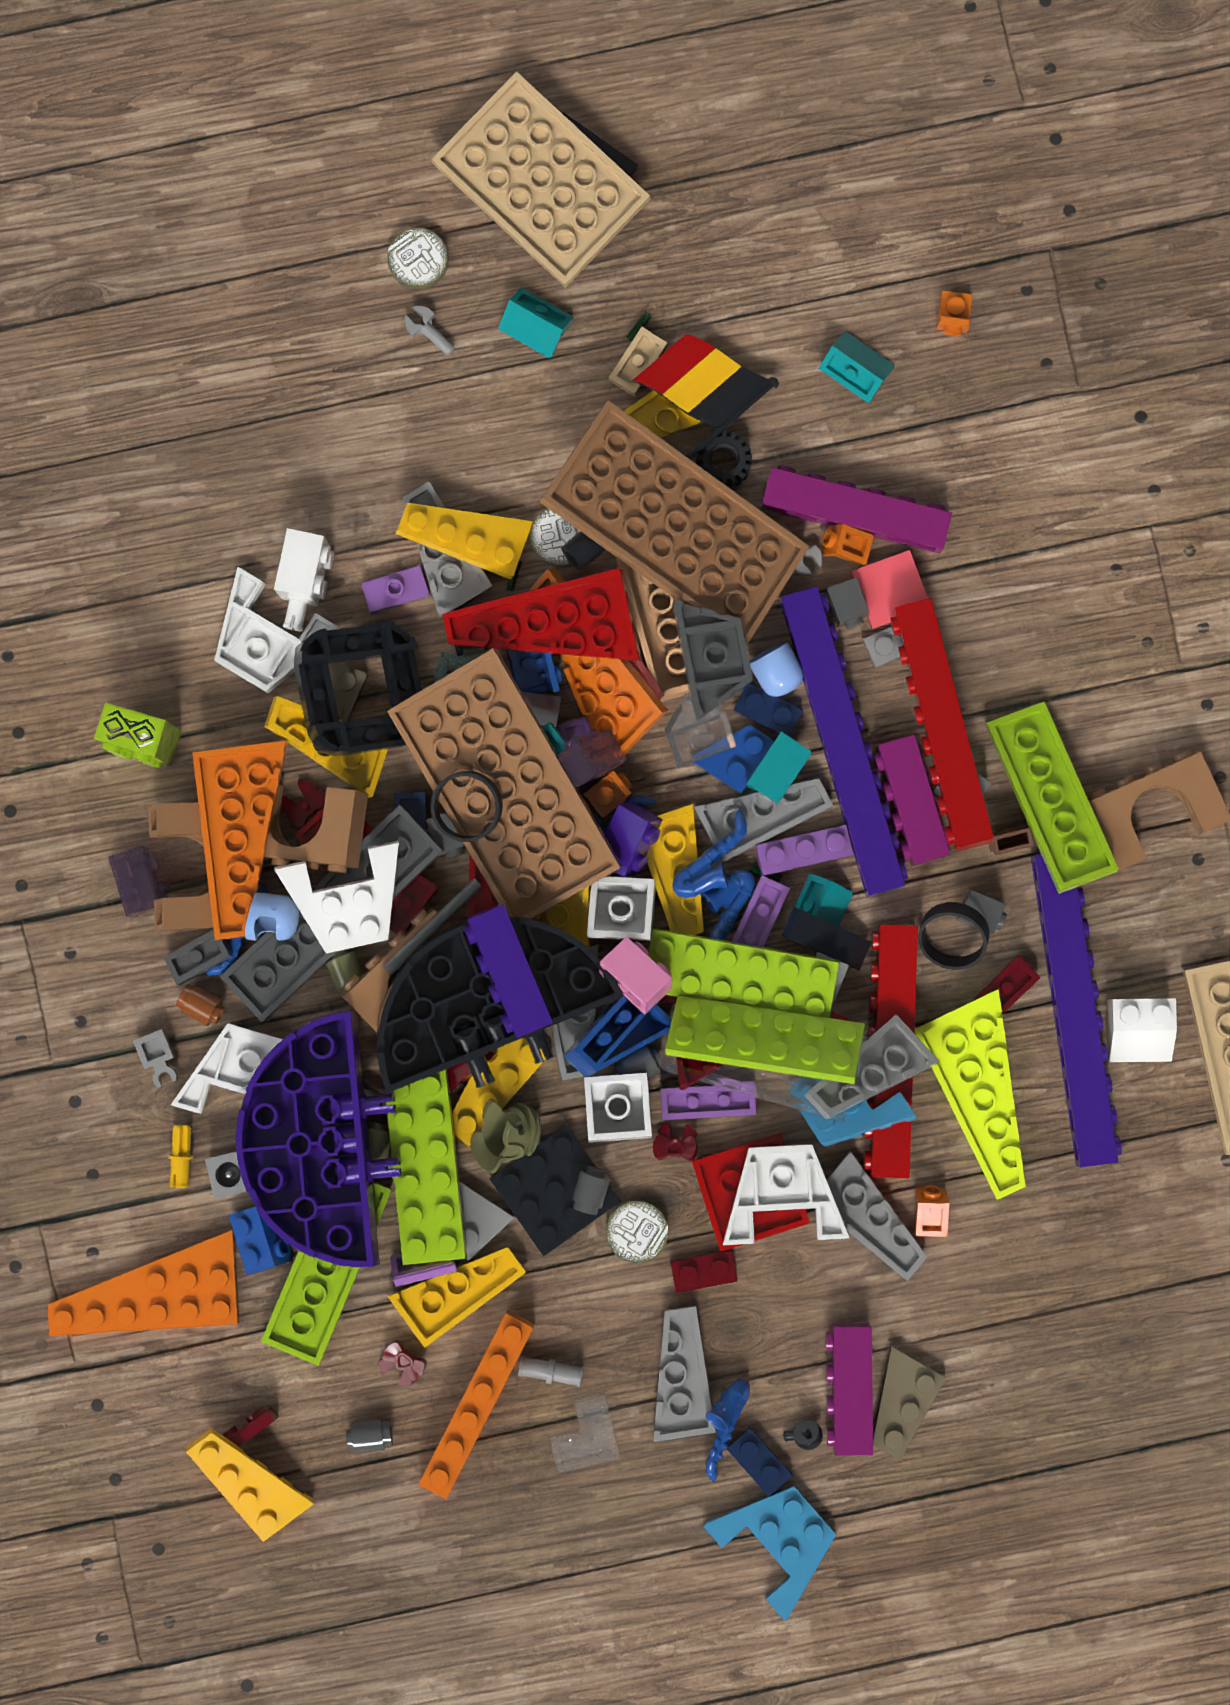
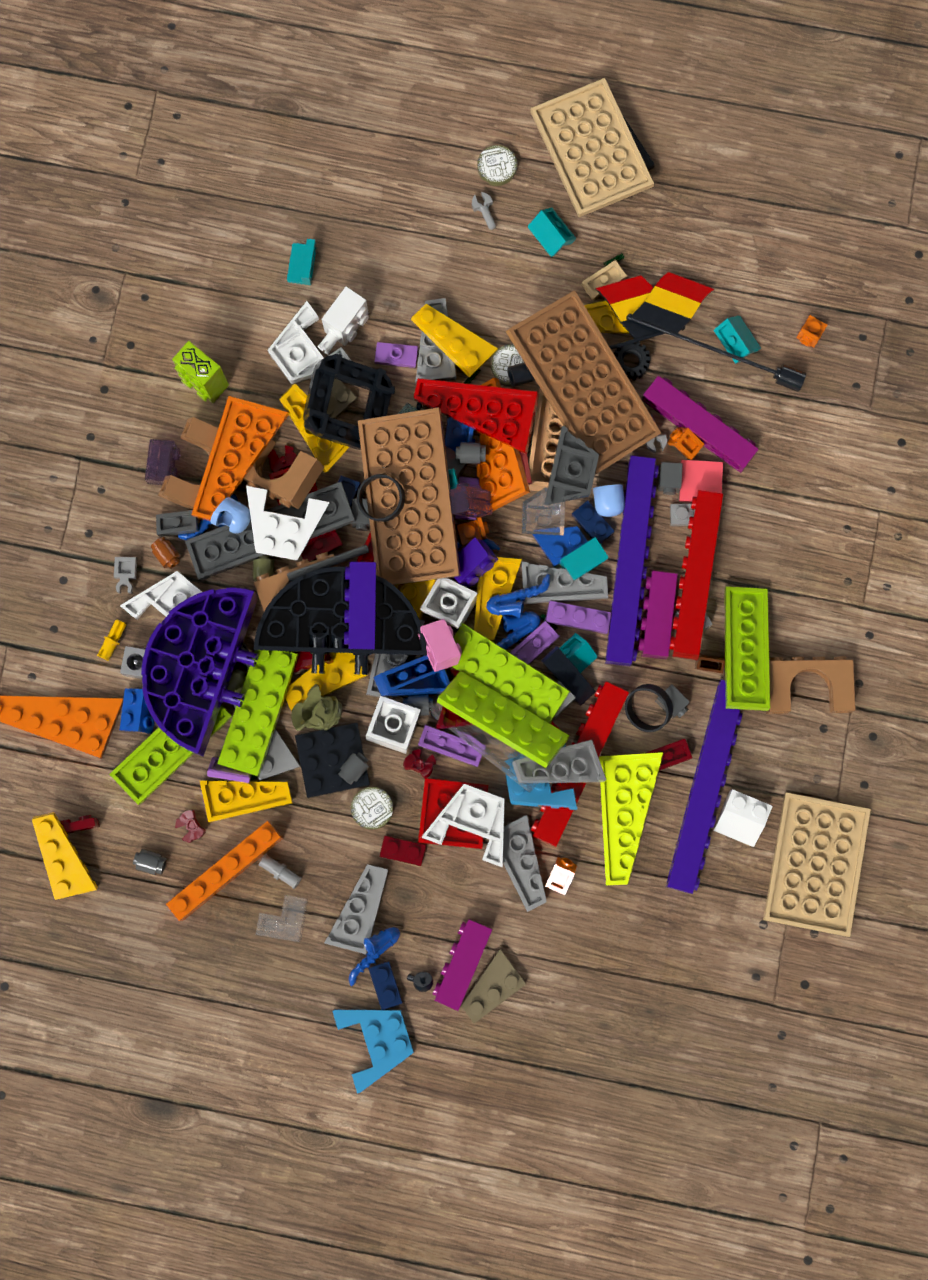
camera: 20 degrees right, 5 degrees down
none -> teal panel [287,239,317,285]
none -> dark grey brick [456,442,486,464]
none -> flag [626,272,806,392]

